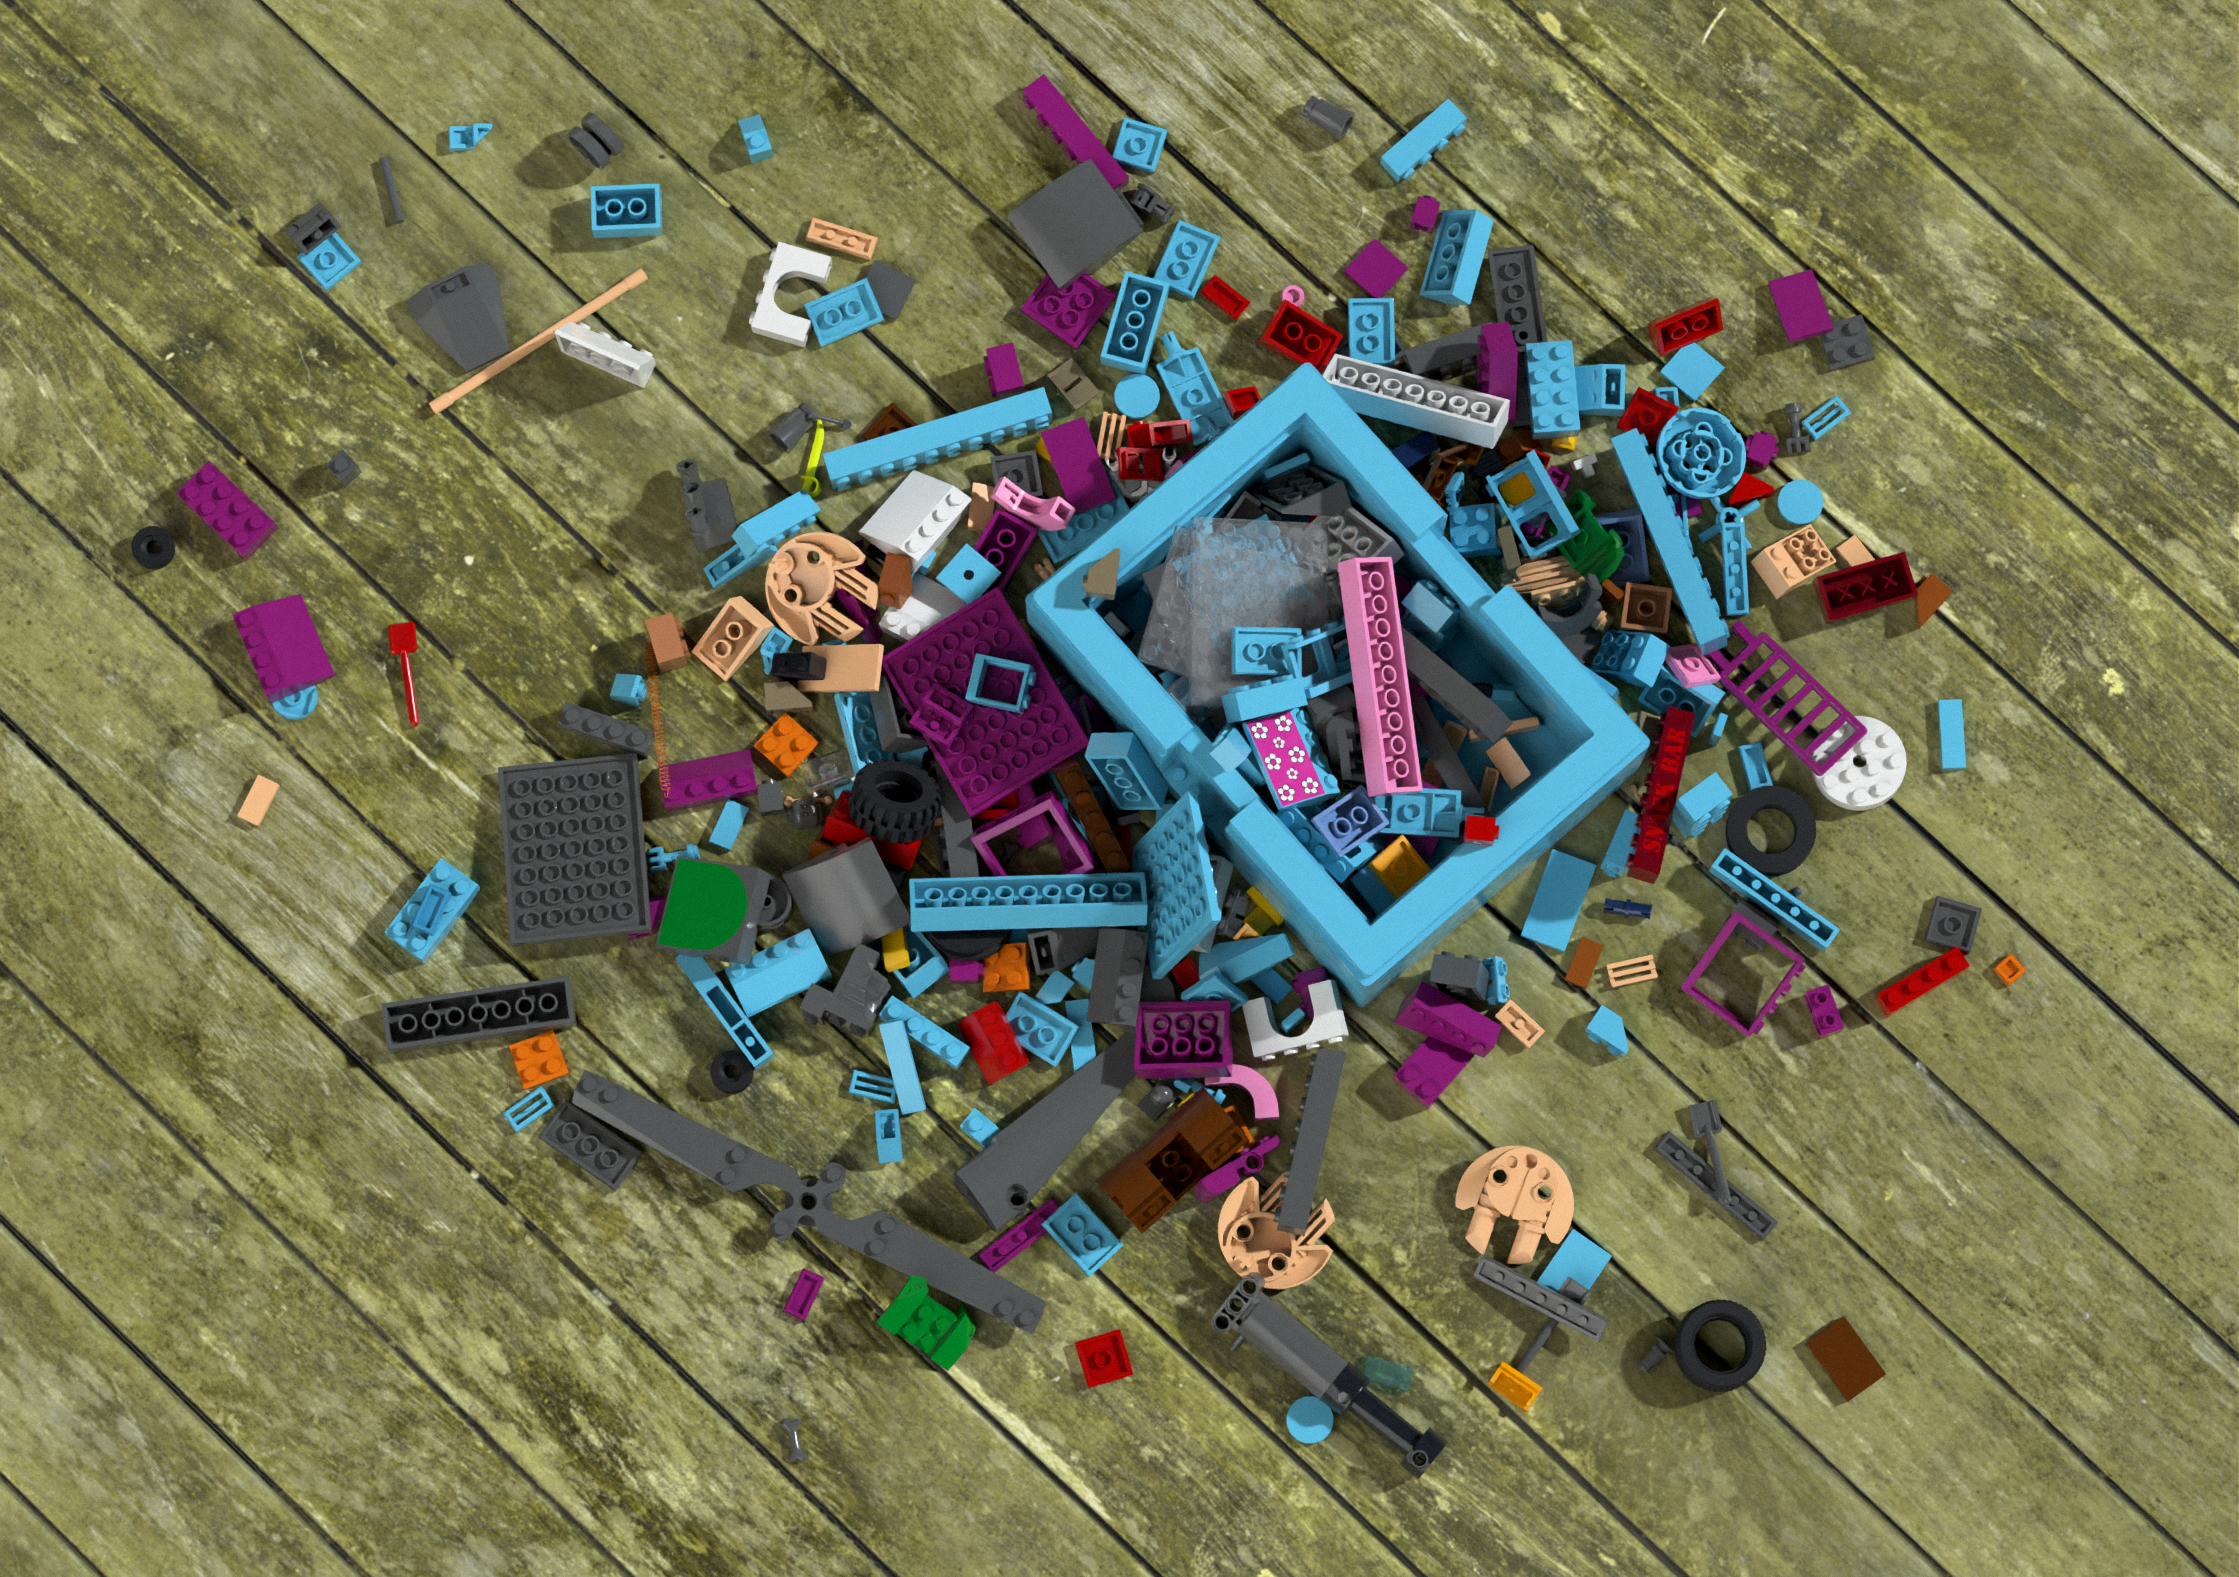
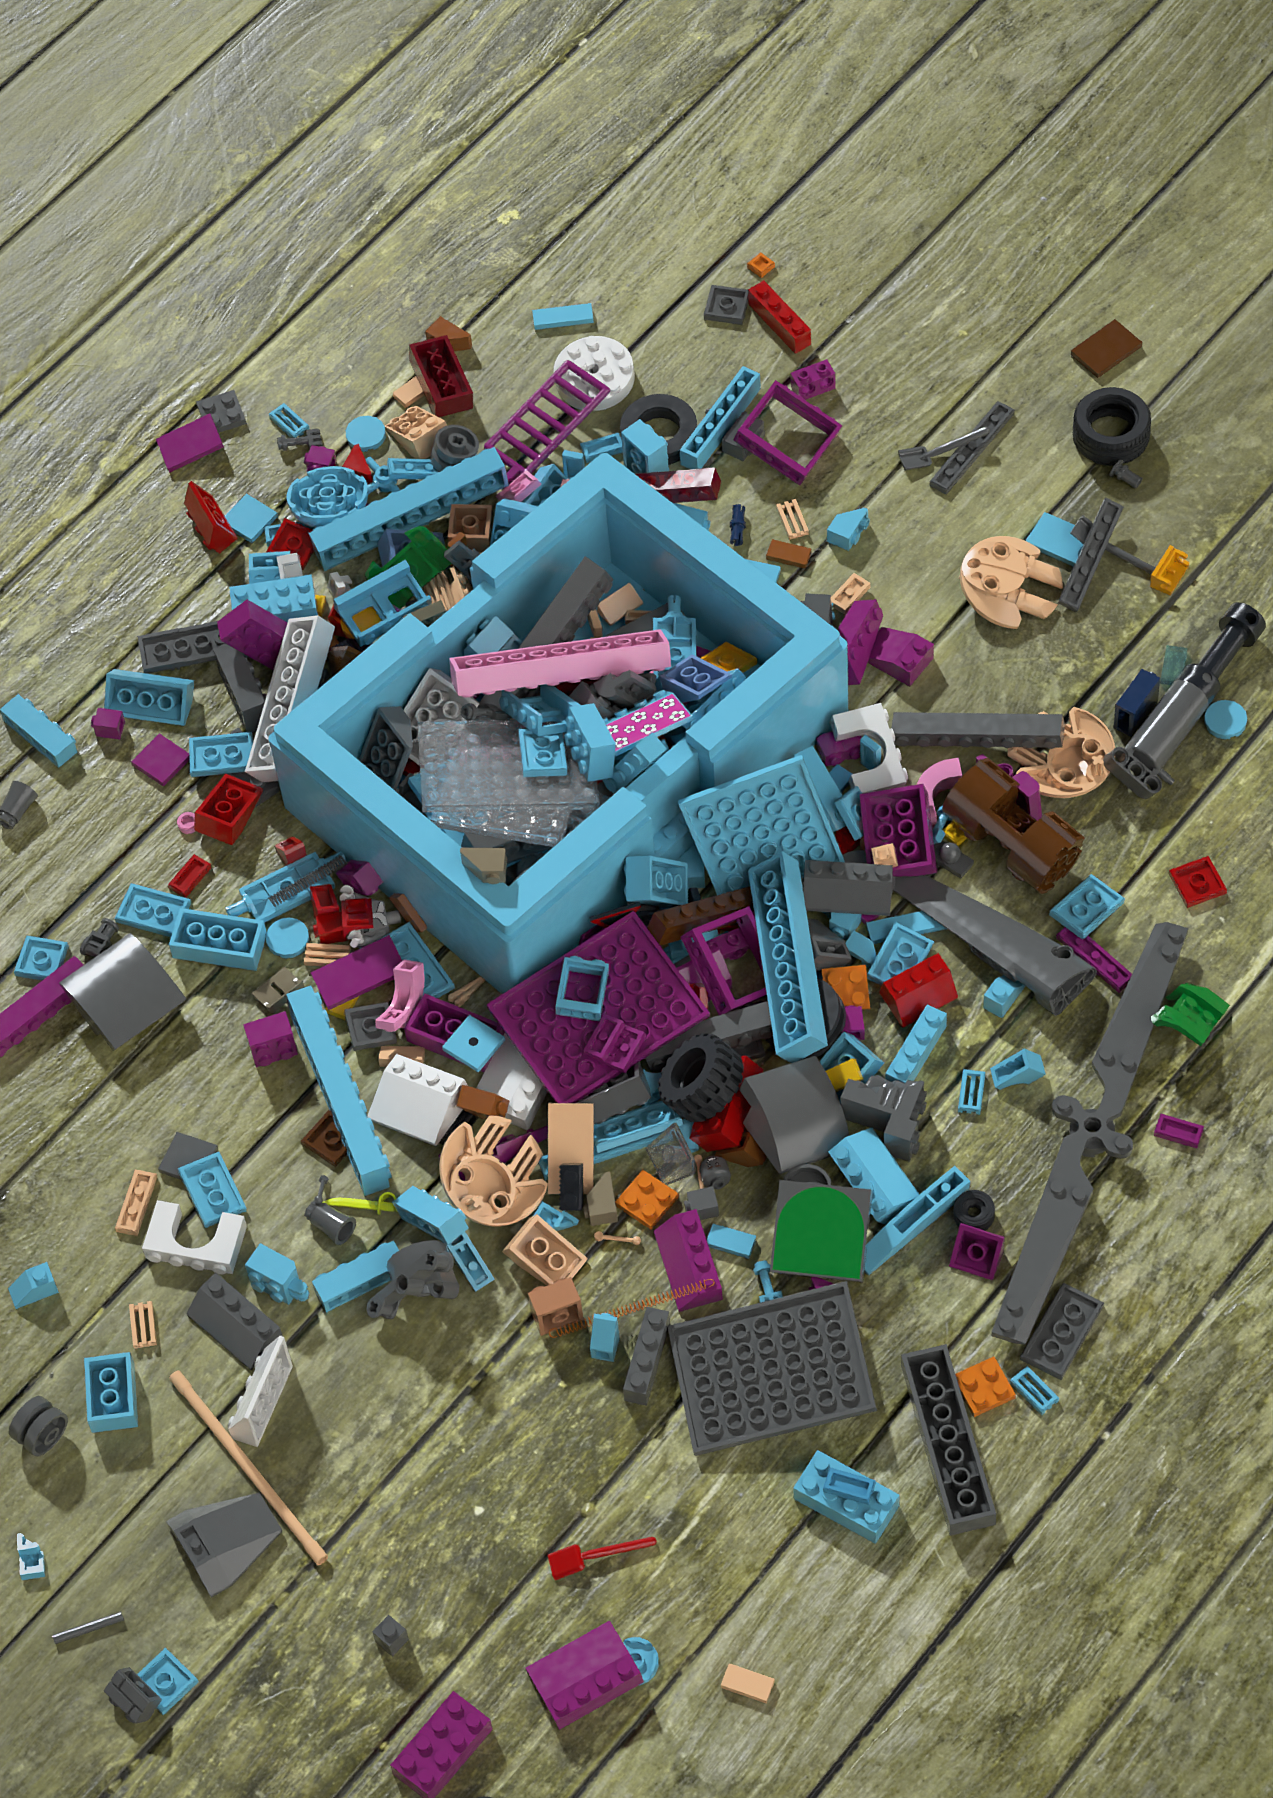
camera: 90 degrees left, 20 degrees down
medium azure tile [879,1018,926,1115] -> none
magenta plate [1021,274,1117,350] -> none
red brick [1463,815,1500,846] -> none
none -> light nougat tile [129,1301,157,1349]
none -> dark grey slope [186,1273,283,1370]
none -> medium azure hinge [245,1243,310,1305]
none -> dark grey piece [268,855,347,907]
none -> white panel [277,553,303,579]
none -> medium azure brick [312,1240,399,1312]
none -> dark grey wheel [431,425,479,472]
none -> light nougat hinge [594,1231,641,1245]
none -> light nougat tile [871,843,898,867]
none -> magenta slope [949,1223,1005,1280]
none -> dark blue brick [1113,669,1160,737]

